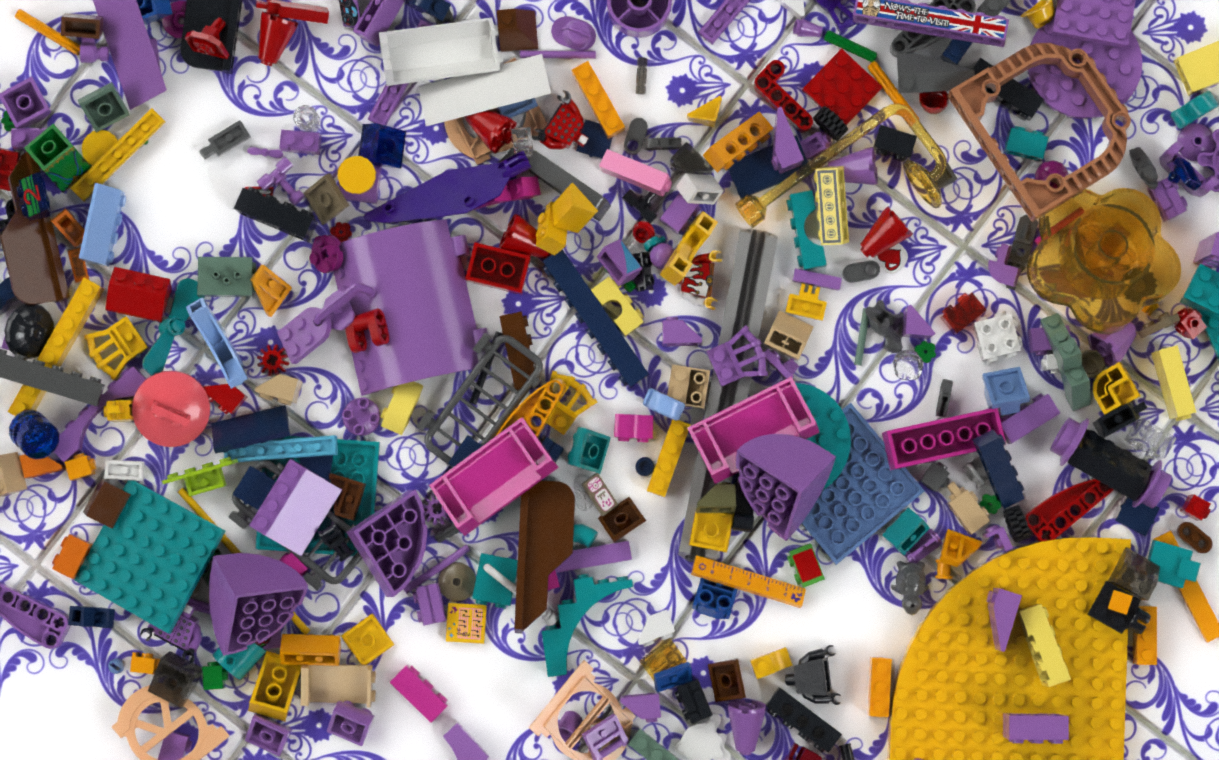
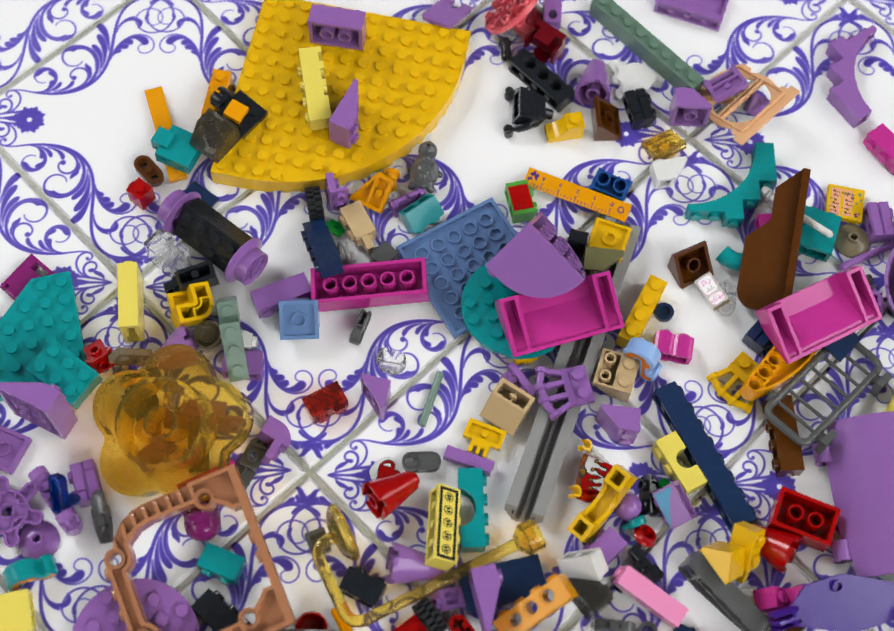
camera: 175 degrees left, 20 degrees down
black bar [469,331,503,405] -> none
medium lavender tile [556,541,632,573] -> none
teal brick [567,427,611,474] -> none
blue plate [653,662,693,693] -> none
dark grey animal [865,300,904,353] -> none
light orange brick [867,657,892,717] -> none
green plant [914,341,936,363] -> none
white brick [972,311,1023,363] -> none
red beam [1025,479,1113,542] -> none

